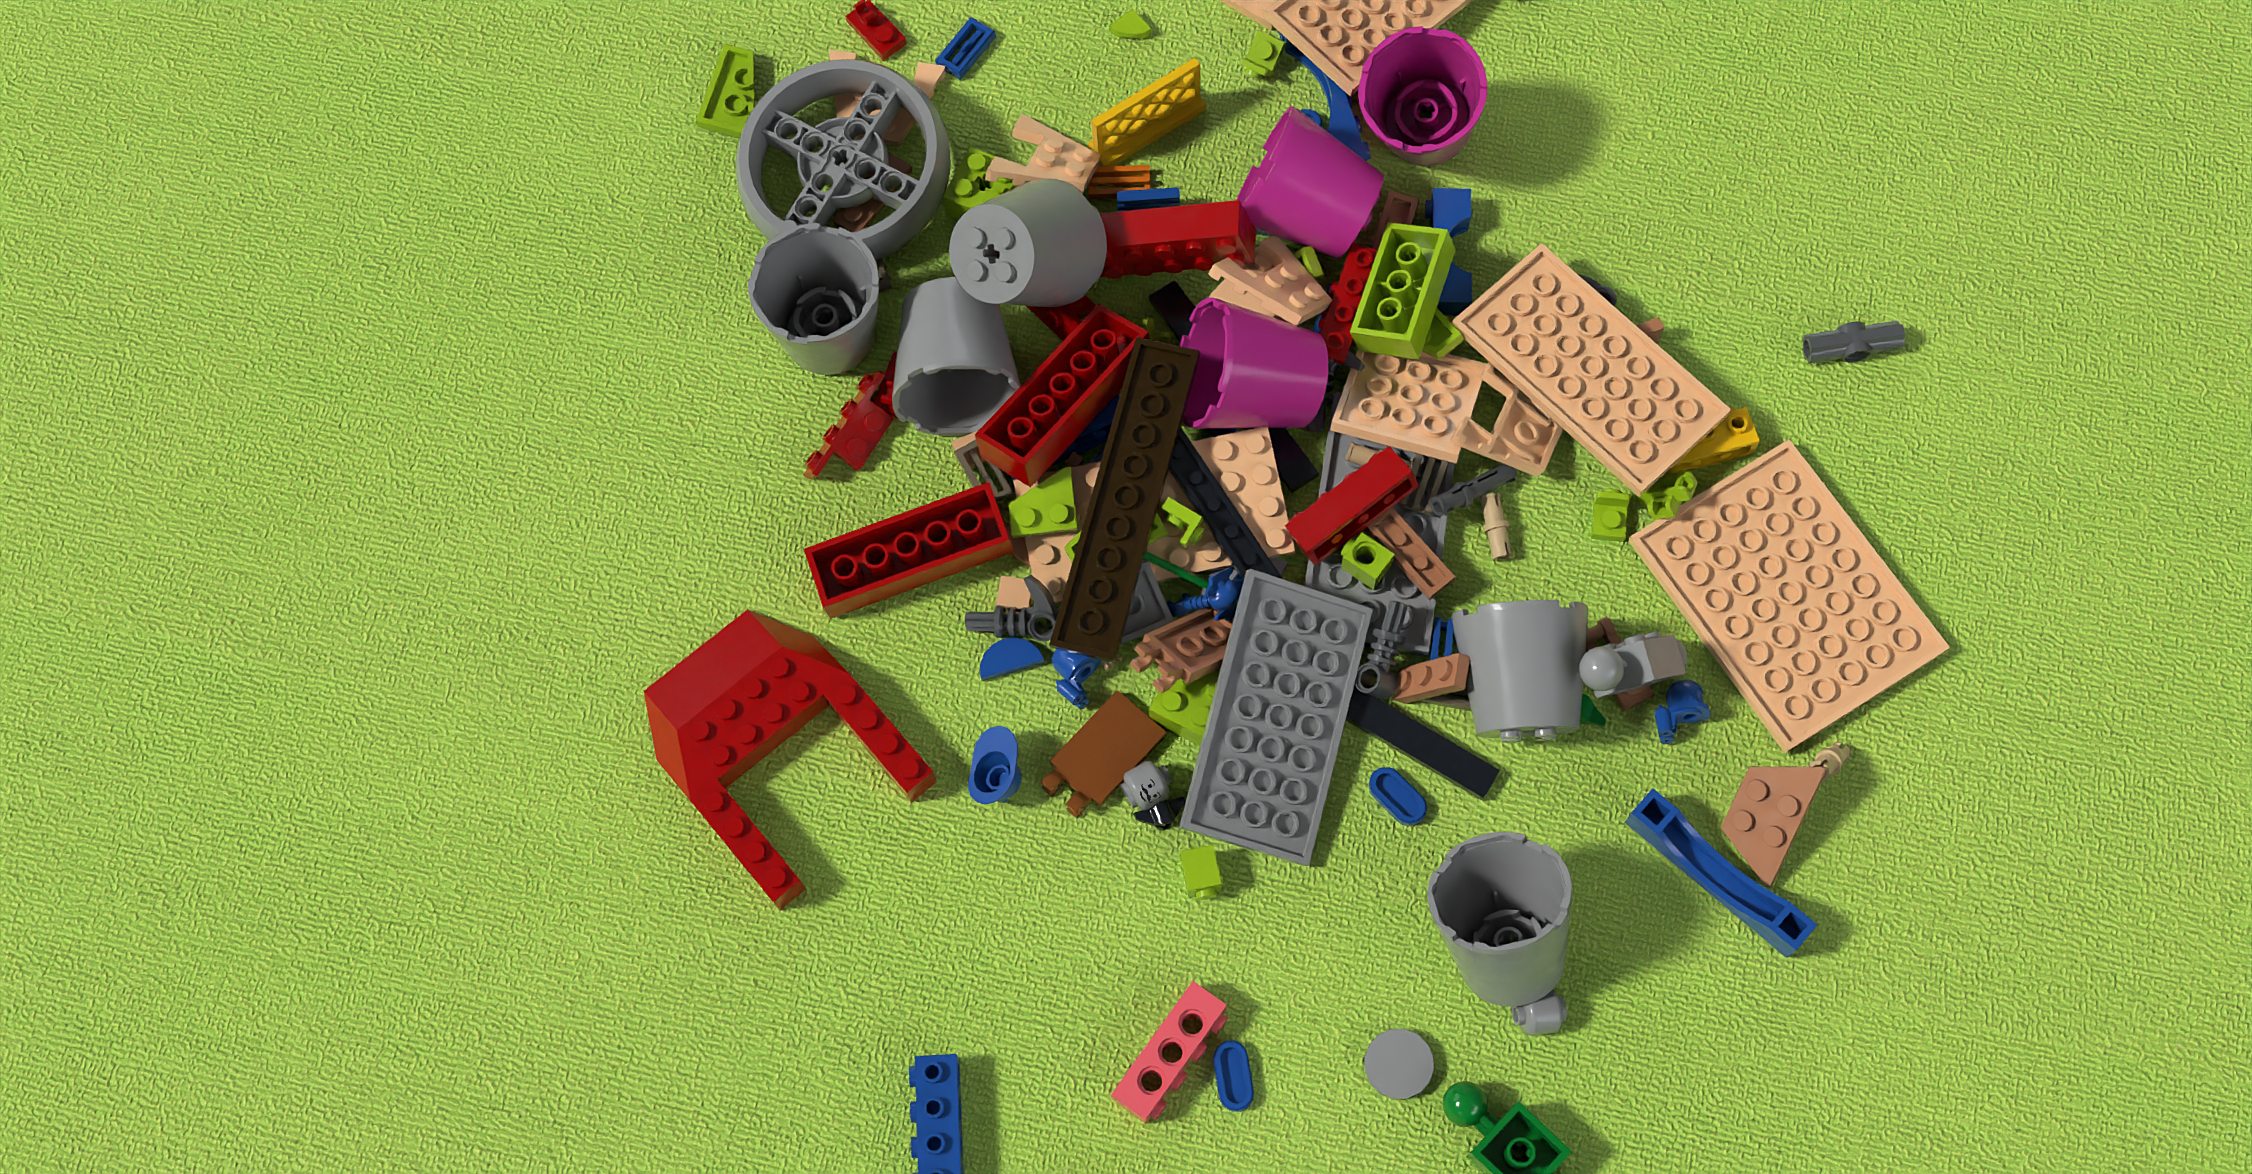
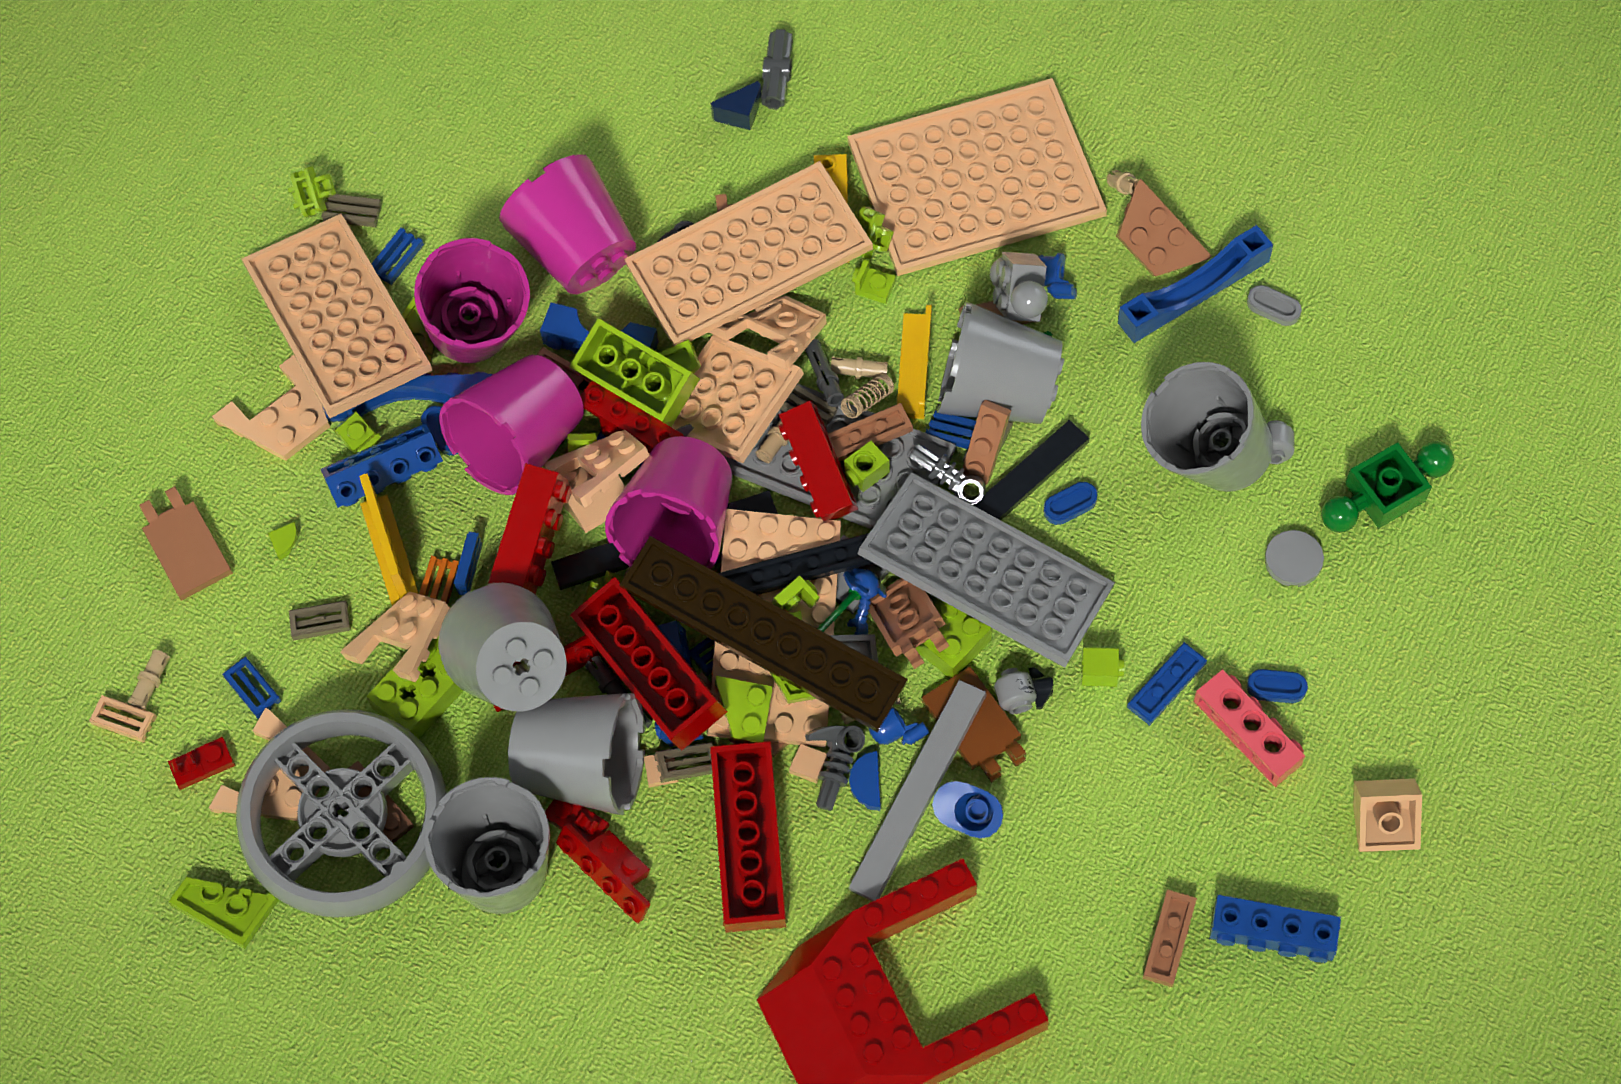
camera: 75 degrees left, 5 degrees down
none -> dark tan tile [289,600,351,641]
none -> blue brick [321,423,443,507]
none -> blue tile [371,228,424,285]
none -> dark pink cone [499,154,636,294]
none -> dark blue slope [710,81,762,130]
none -> tan piece [841,374,894,419]
none -> light grey tile [848,680,987,901]
none -> yellow panel [897,305,932,419]
none -> blue tile [1127,642,1207,726]
none -> nougat plate [1142,889,1197,987]
none -> light grey tile [1247,285,1301,326]

